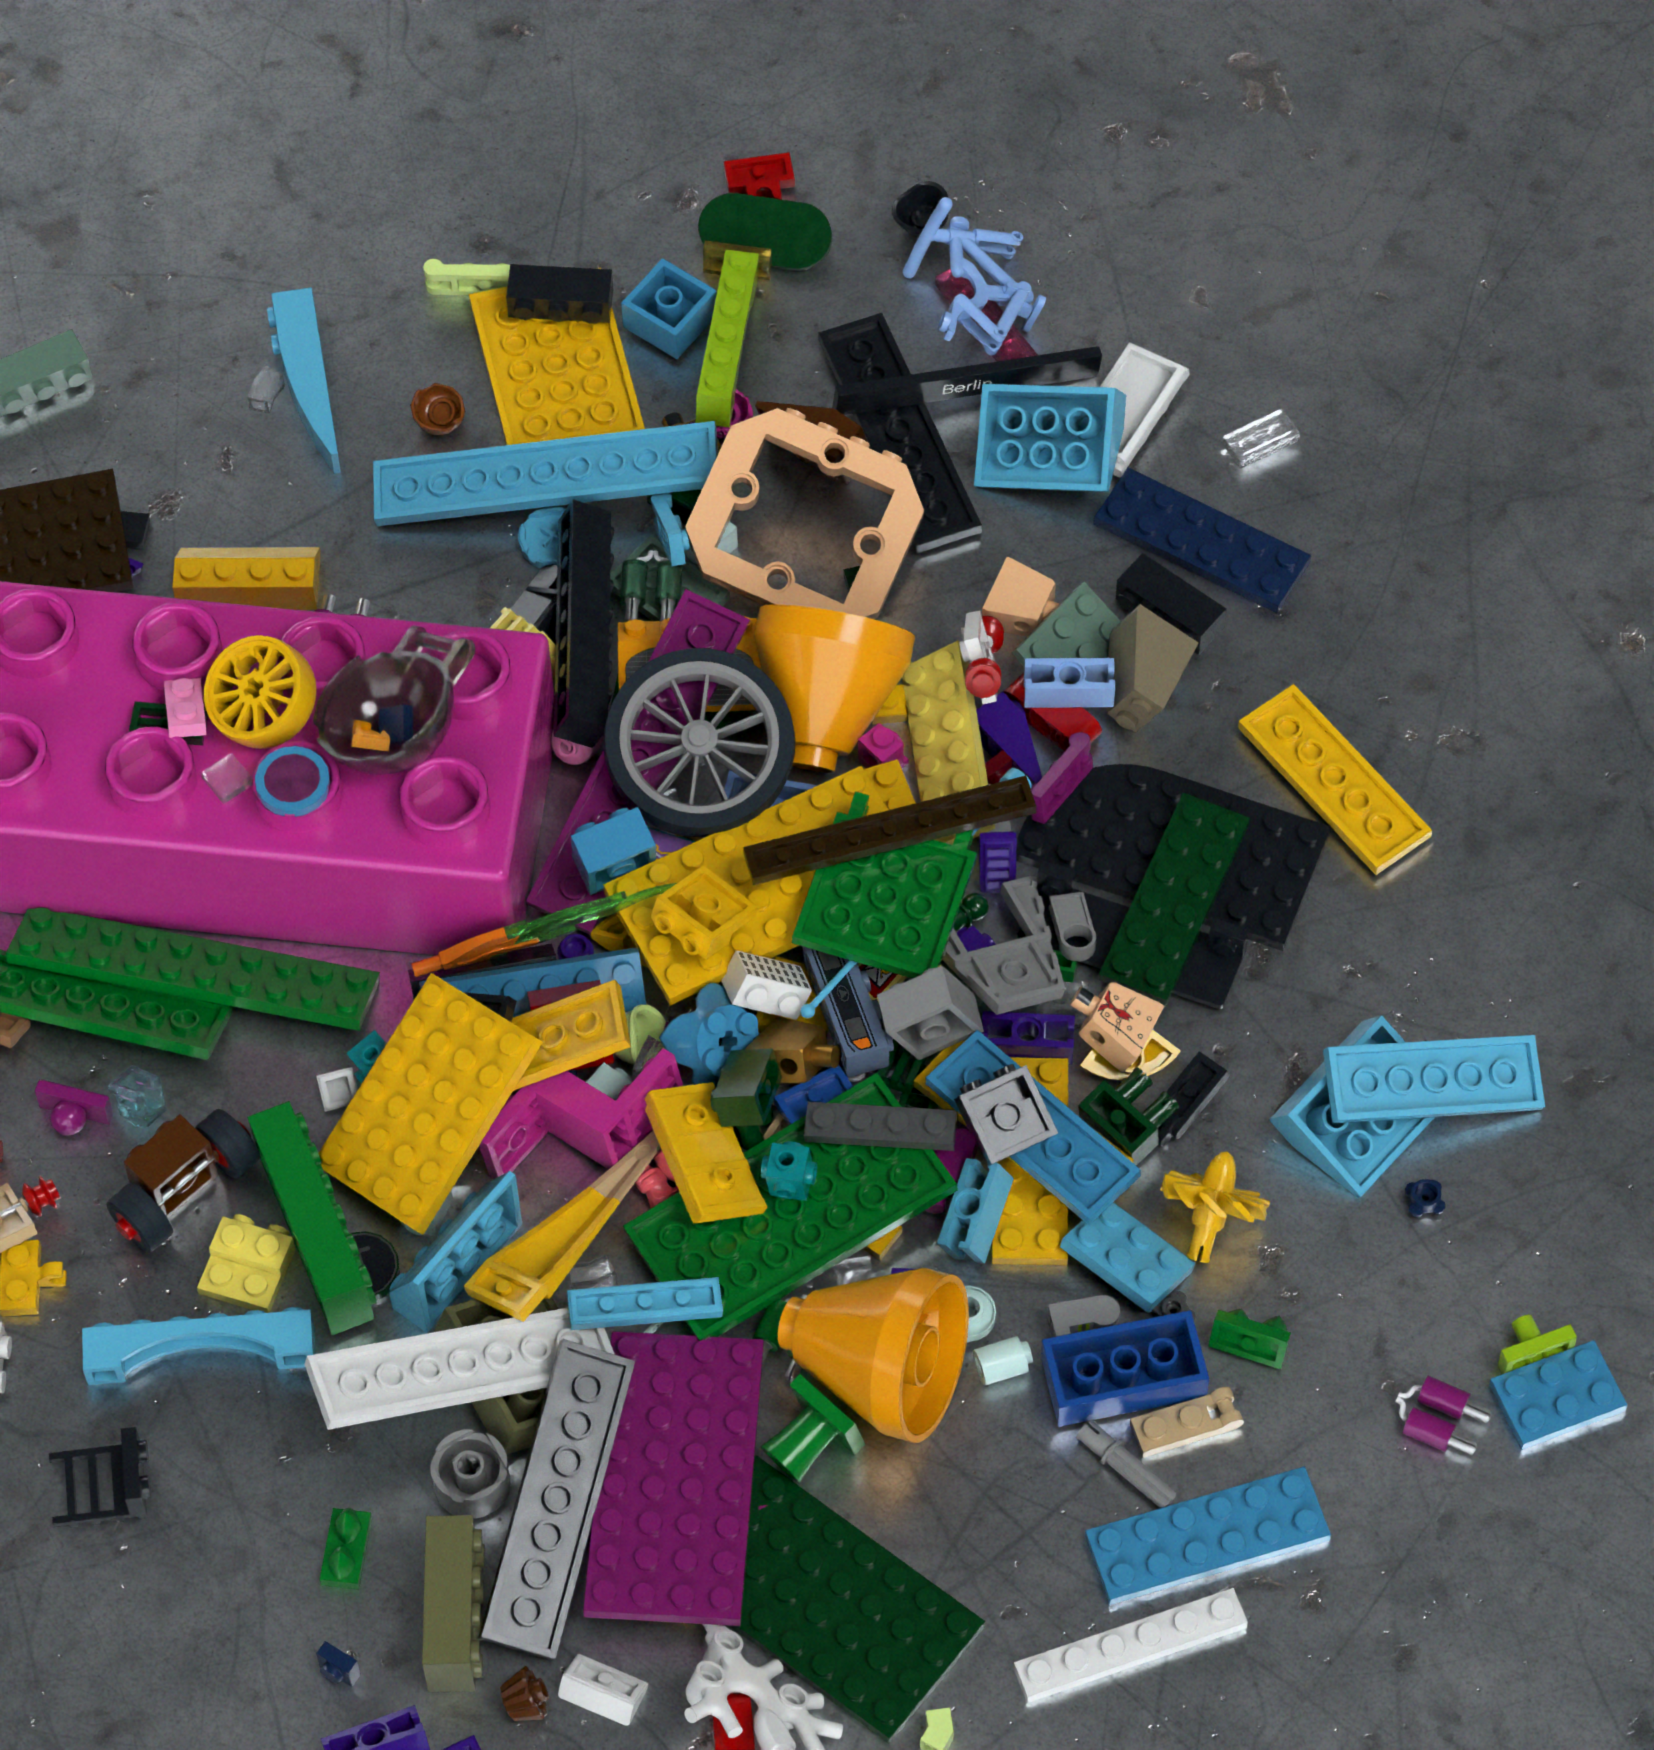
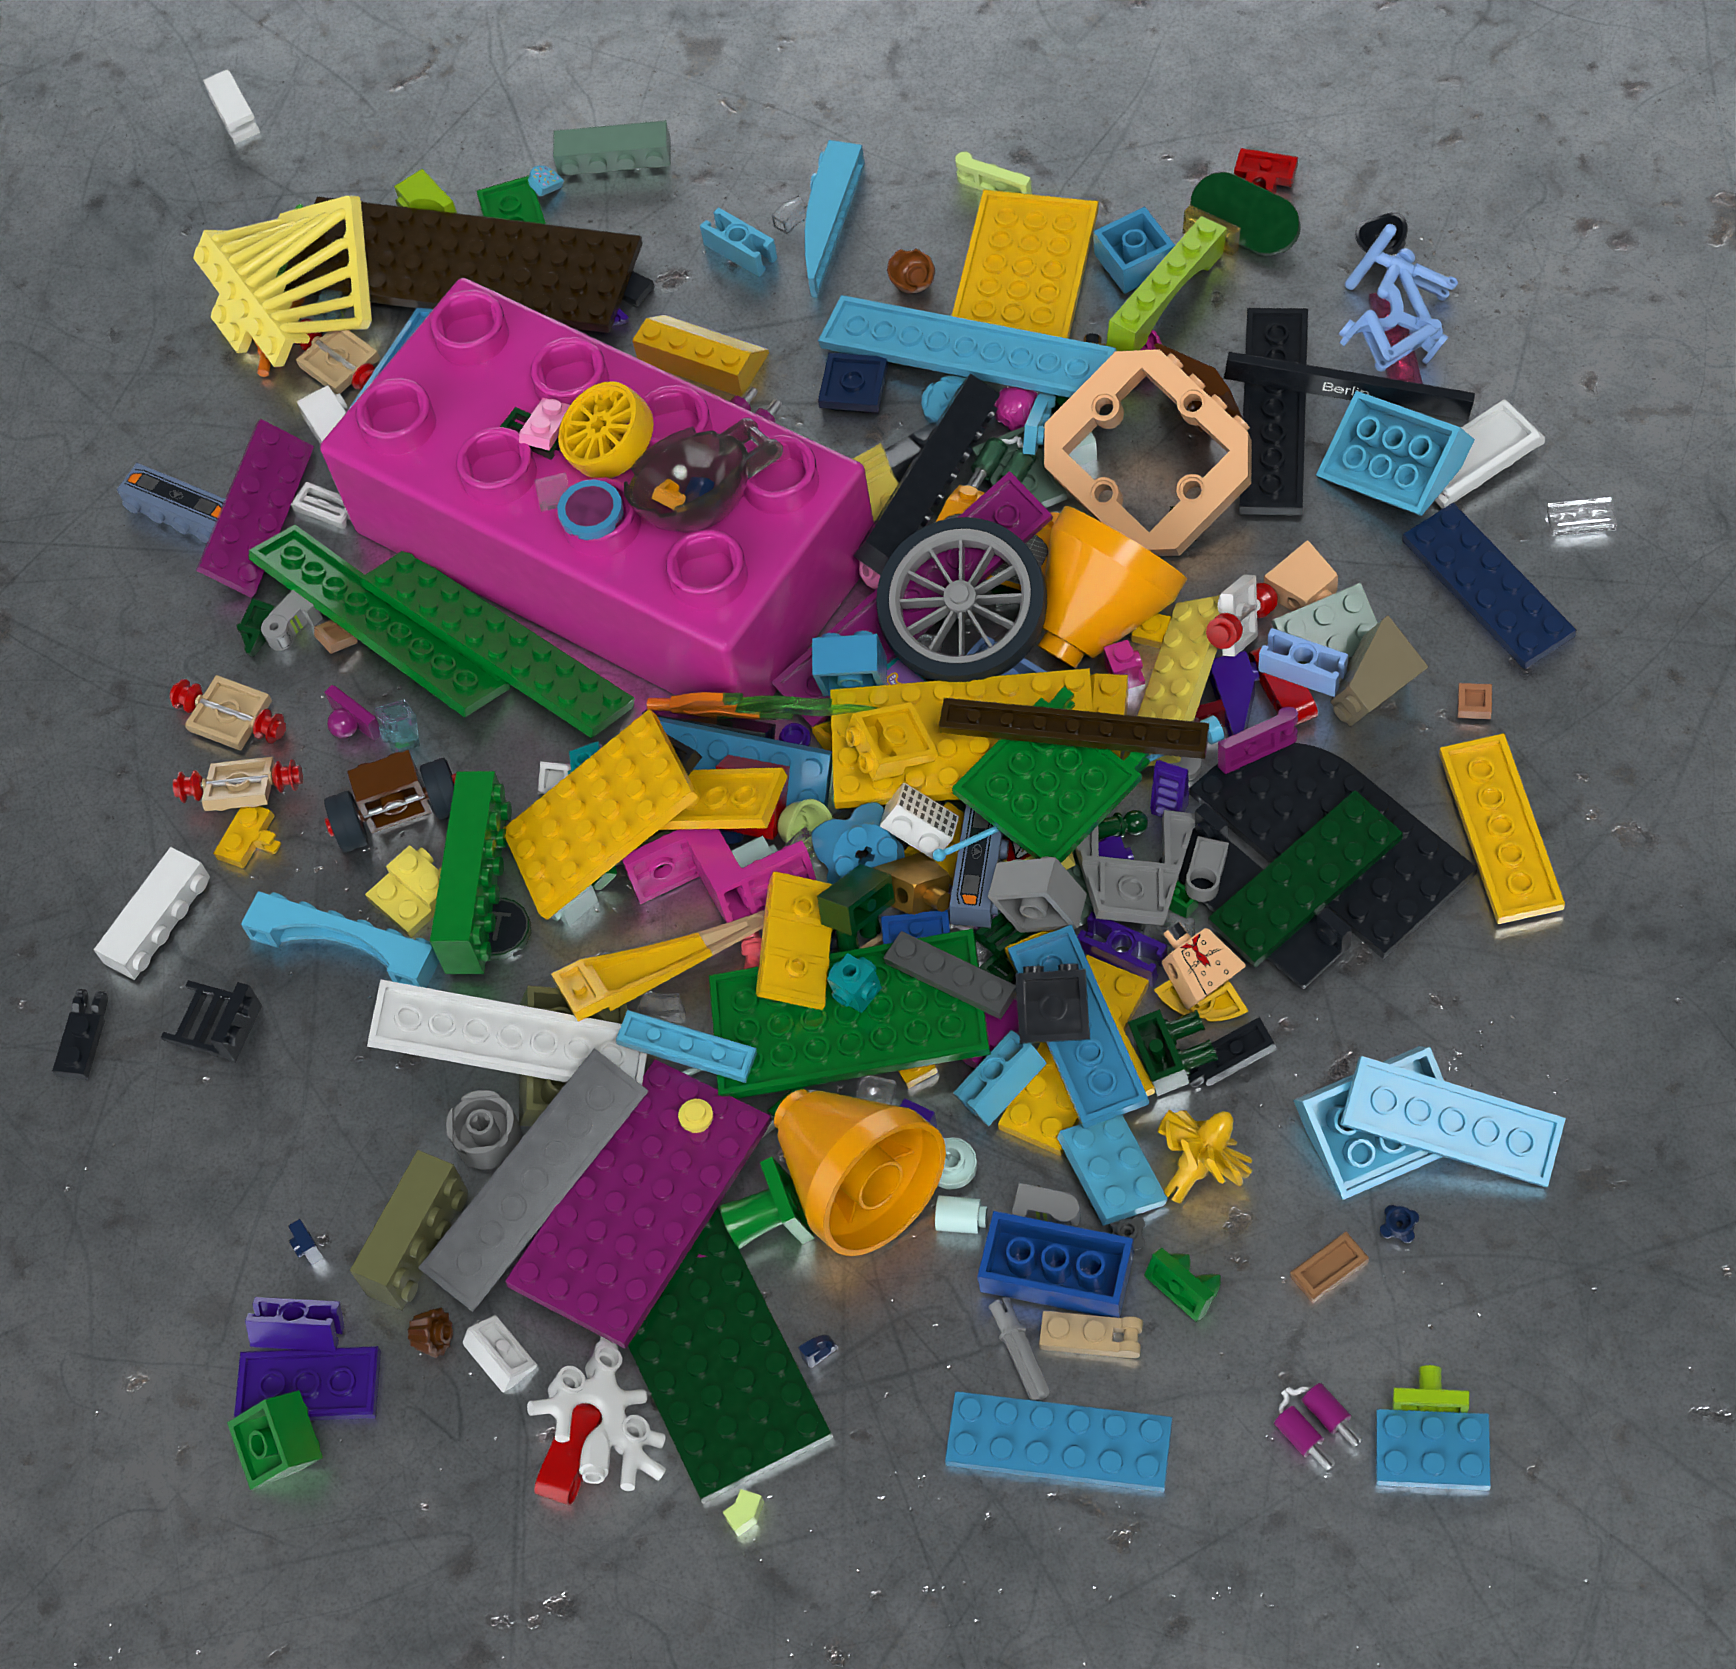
camera: 35 degrees right, 0 degrees up
green tile [319,1507,372,1590] -> none
medium azure slope [389,1171,523,1333] -> none
black brick [506,264,614,323] -> none
white plate [1014,1588,1248,1703] -> none
black brick [1115,553,1227,655] -> none
none -> light yellow plate [678,1099,713,1133]
none -> medium azure piece [700,207,777,277]
none -> dark blue tile [798,1335,838,1368]
none -> dark blue plate [818,352,888,413]
none -> dark pink hair [994,386,1038,431]
none -> medium nougat tile [1290,1232,1369,1303]
none -> nougat plate [1457,683,1492,719]

